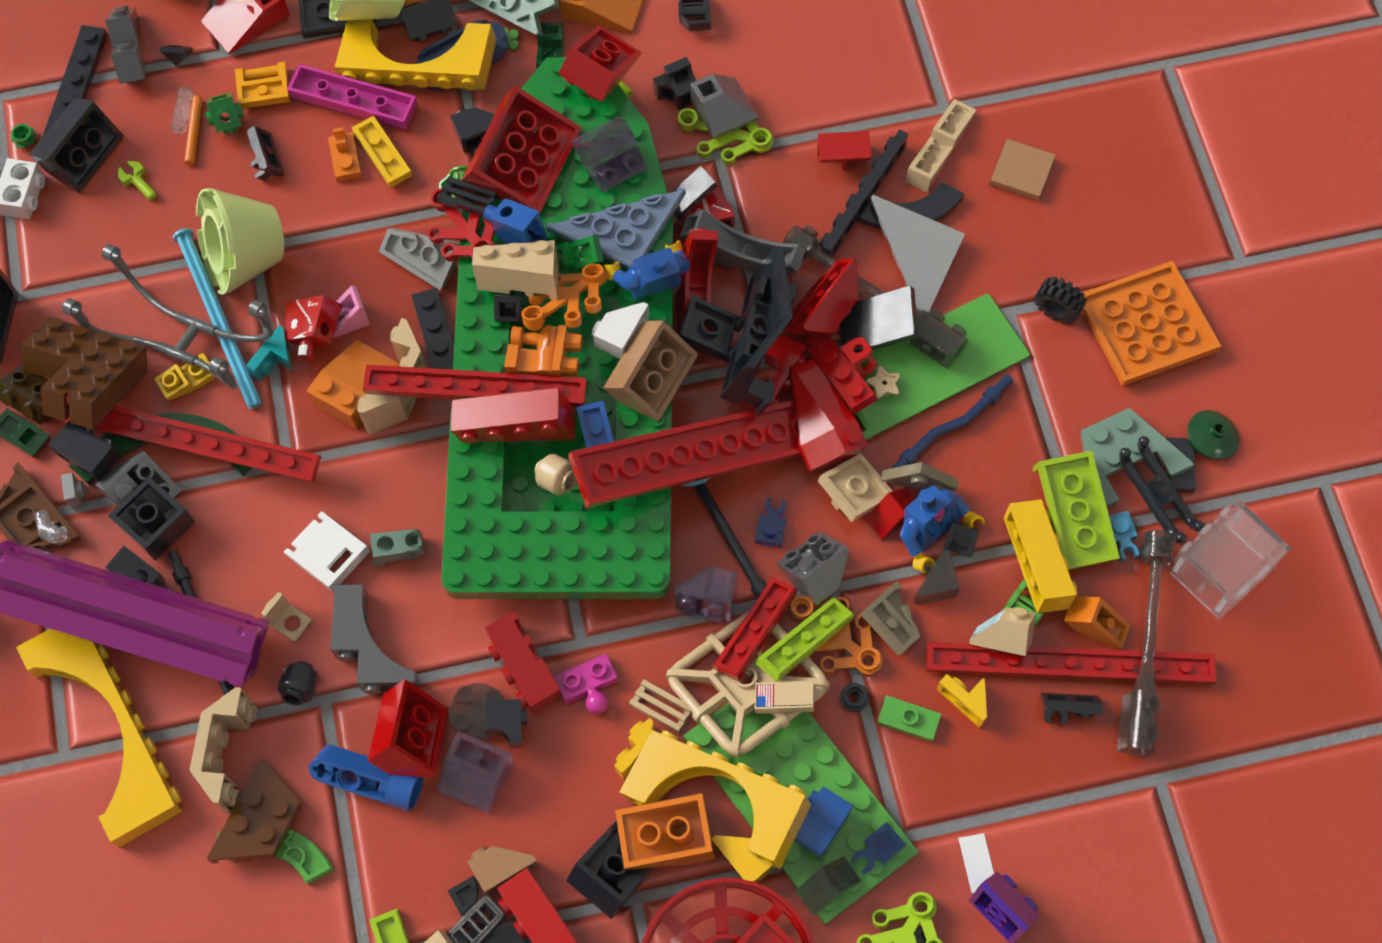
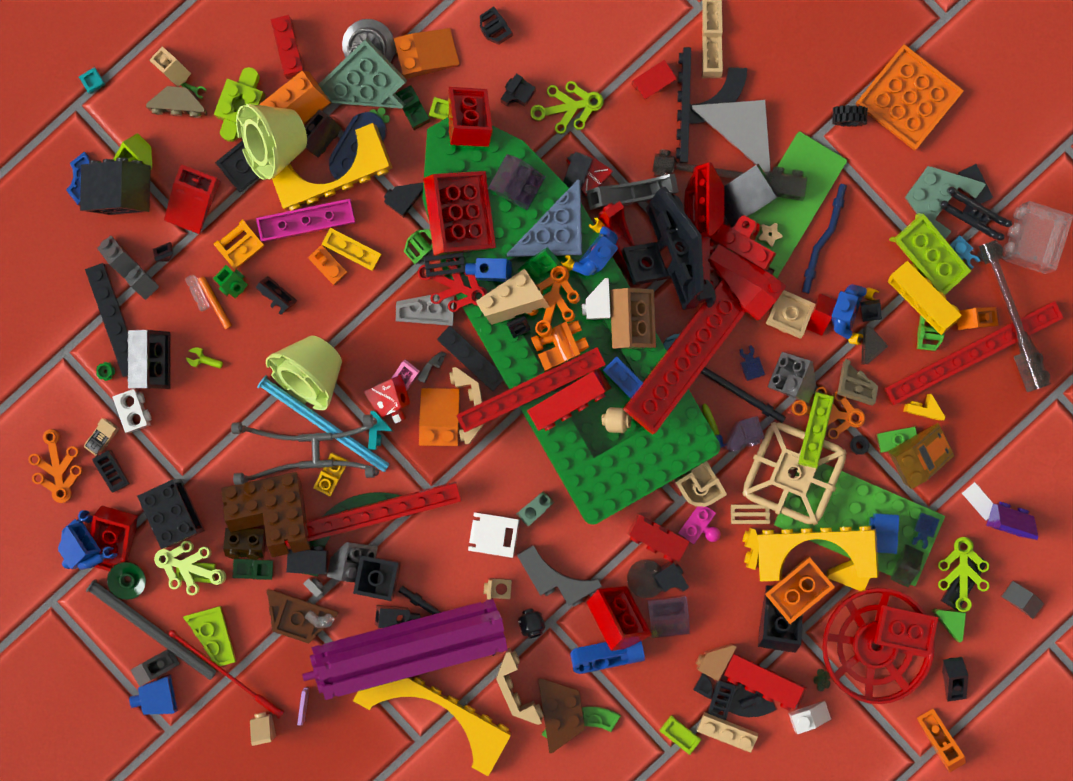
camera: 35 degrees left, 20 degrees up
flat silver slope [690,74,759,139] -> none
red tile [713,577,798,682] -> none
tan tile [755,681,814,714] -> none
dark tan wing [881,462,959,491] -> none
tan slope [969,607,1035,656] -> none
medium nougat tile [989,139,1056,201] -> none
black plate [1040,692,1103,724] -> none
dark green dish [1187,410,1239,460] -> none
none -> dark grey slope [417,352,446,383]
none -> tan brick [675,461,727,507]
none -> lime piece [702,404,723,448]
none -> pearl gold slope [888,423,954,489]

